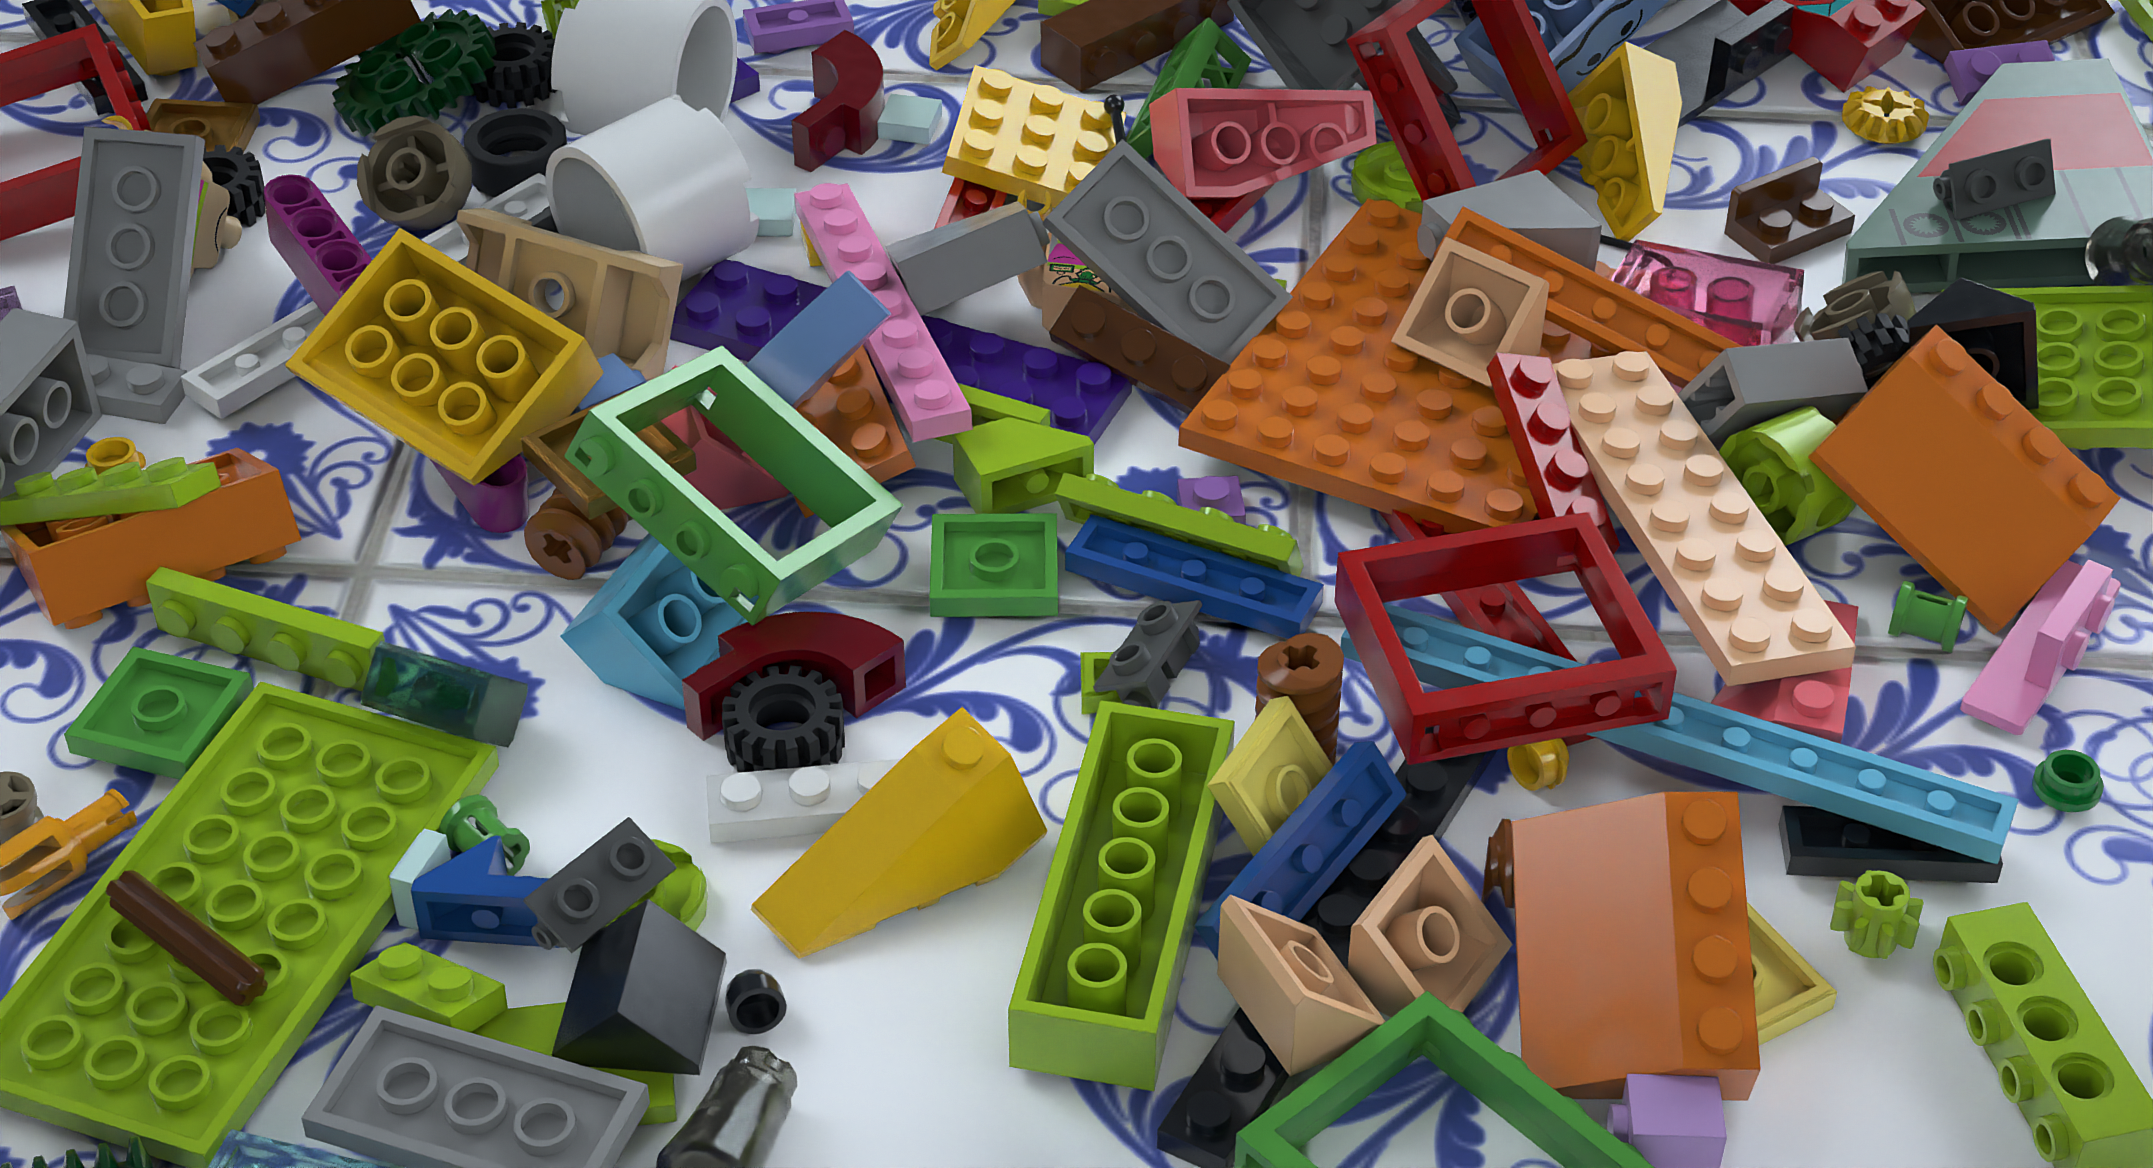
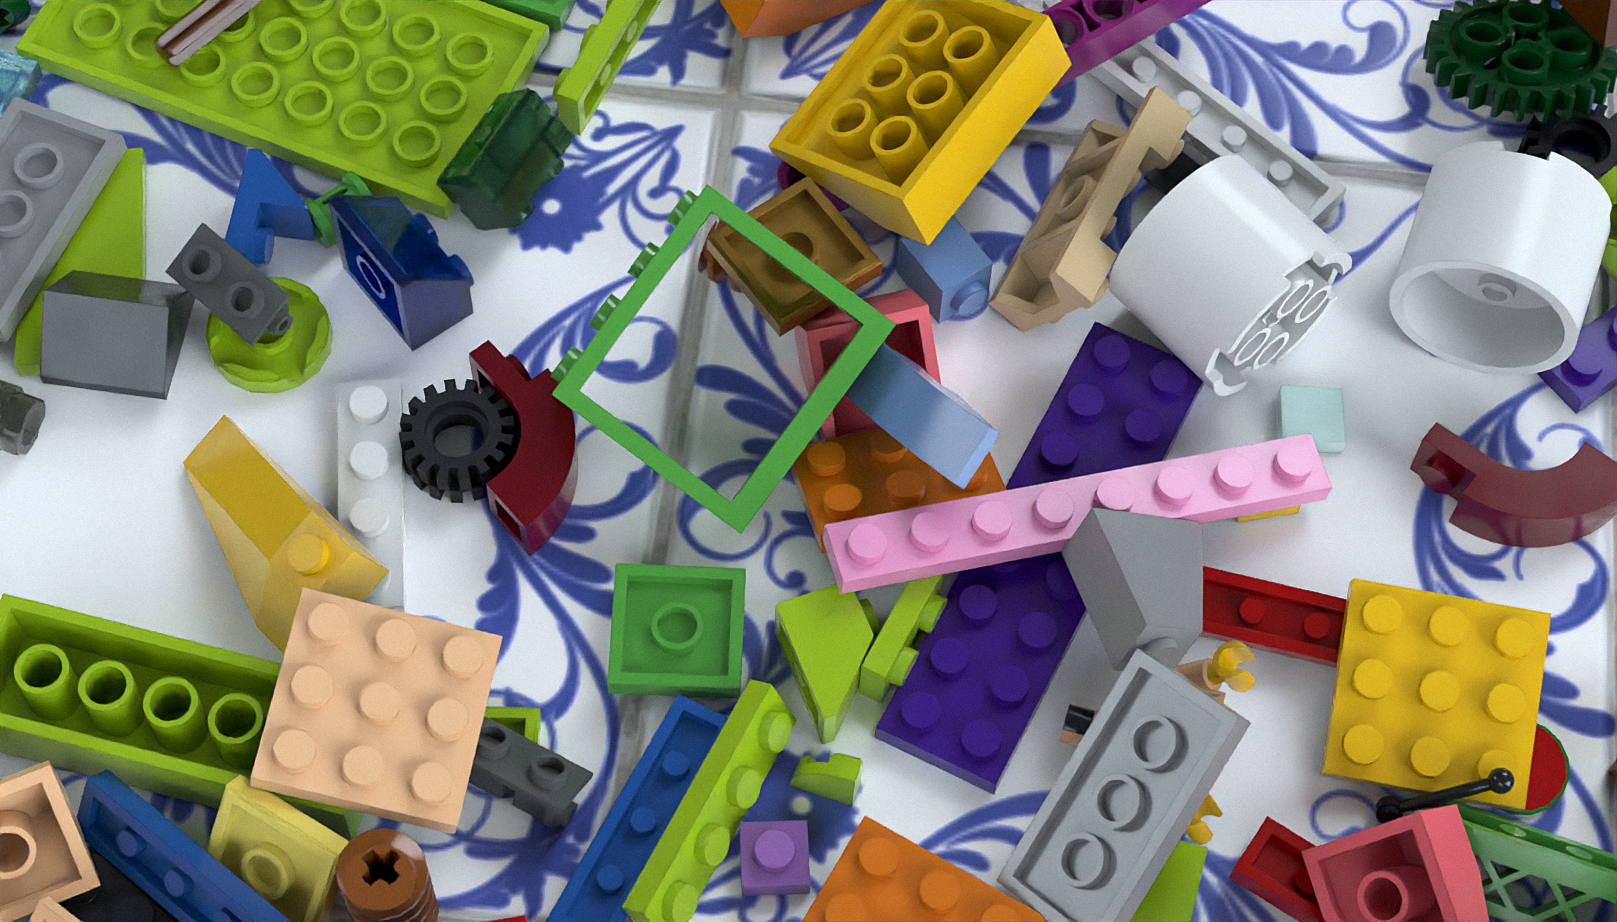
camera: 90 degrees right, 20 degrees up
lime plate [350,942,508,1033] -> none
dark tan cylinder [357,116,472,231] -> none
light aqua tile [388,829,451,931] -> none
black tyre [464,108,567,197] -> none
medium azure slope [560,533,759,710] -> none
black hinge [725,969,787,1034] -> none
light aqua tile [877,93,942,145] -> none
reddish brown plate [1049,285,1231,415] -> none
none -> light nougat plate [249,587,503,835]
none -> clear blue slope [328,194,474,352]
none -> lime tile [790,753,863,807]

